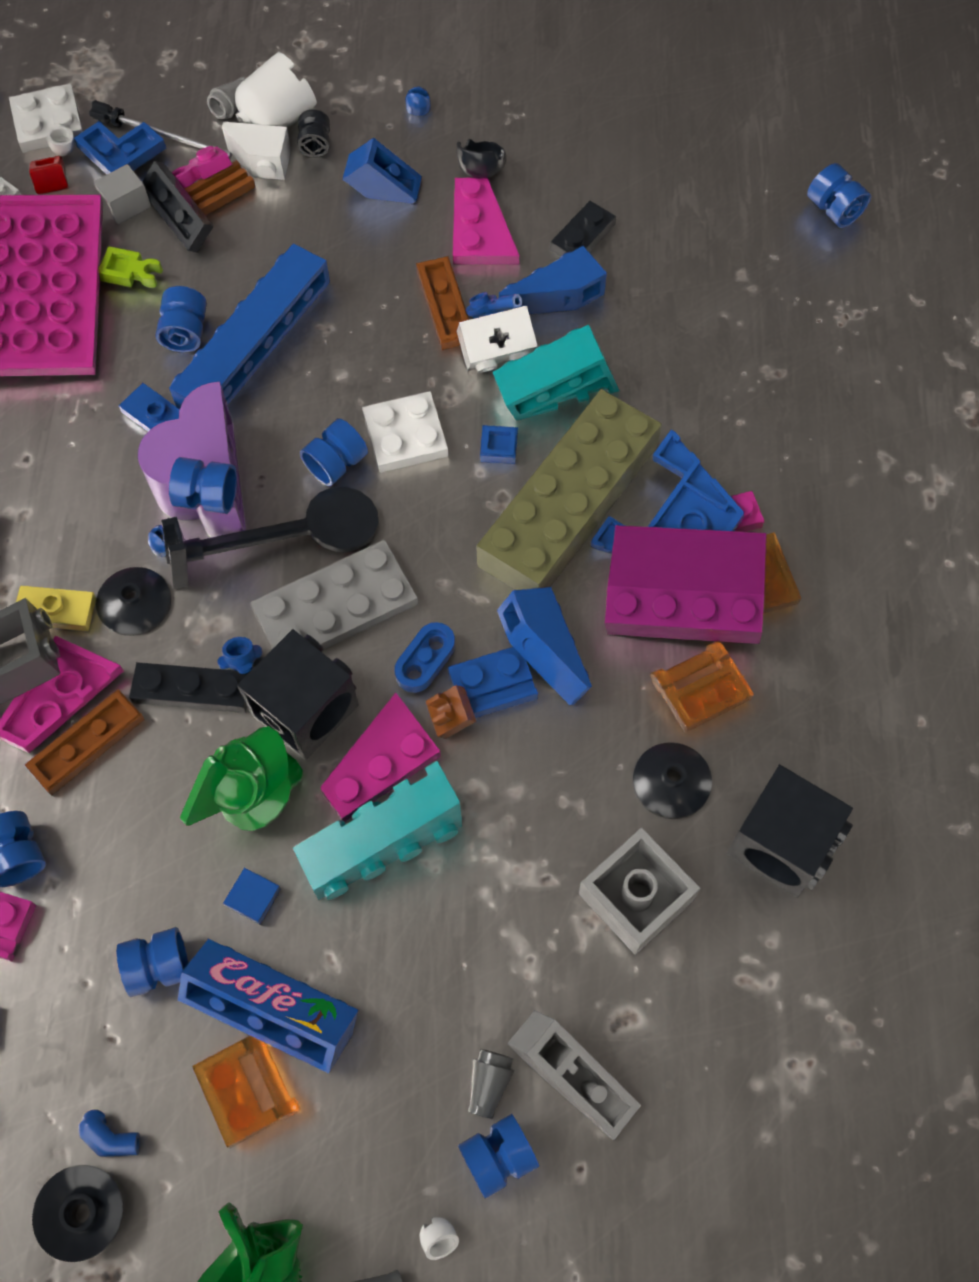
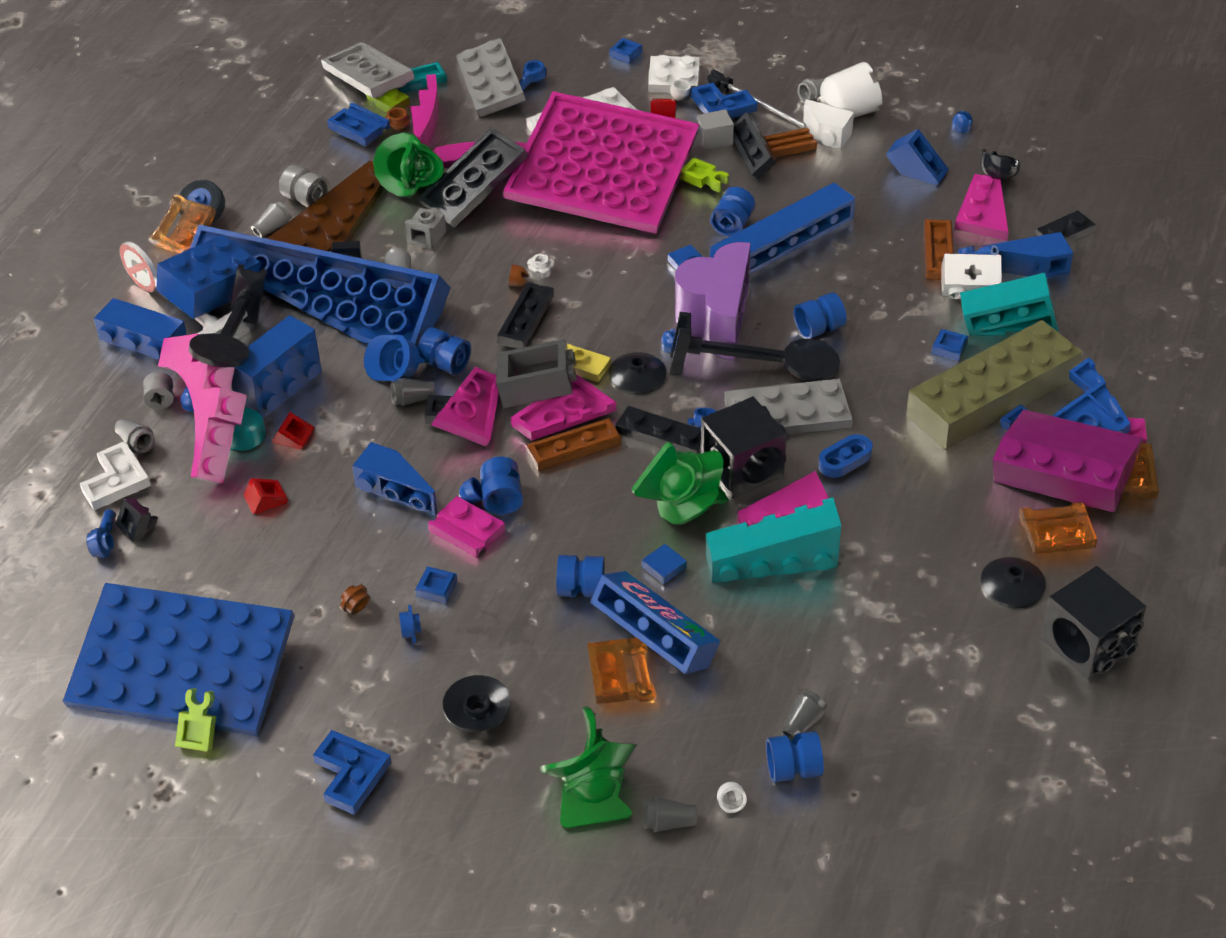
camera: 20 degrees right, 20 degrees down
blue arm [79,1109,140,1157] -> none
blue wheel [169,457,237,514] -> none
dark pink plate [171,146,232,188] -> none
black wheel [297,110,330,157] -> none
white plate [362,391,449,473] -> none
dark orange tile [426,685,477,739] -> none
blue plate [448,647,538,718] -> none
blue slope [497,587,592,705] -> none
light grey slope [507,1010,641,1140] -> none
light grey brick [579,827,701,955] -> none

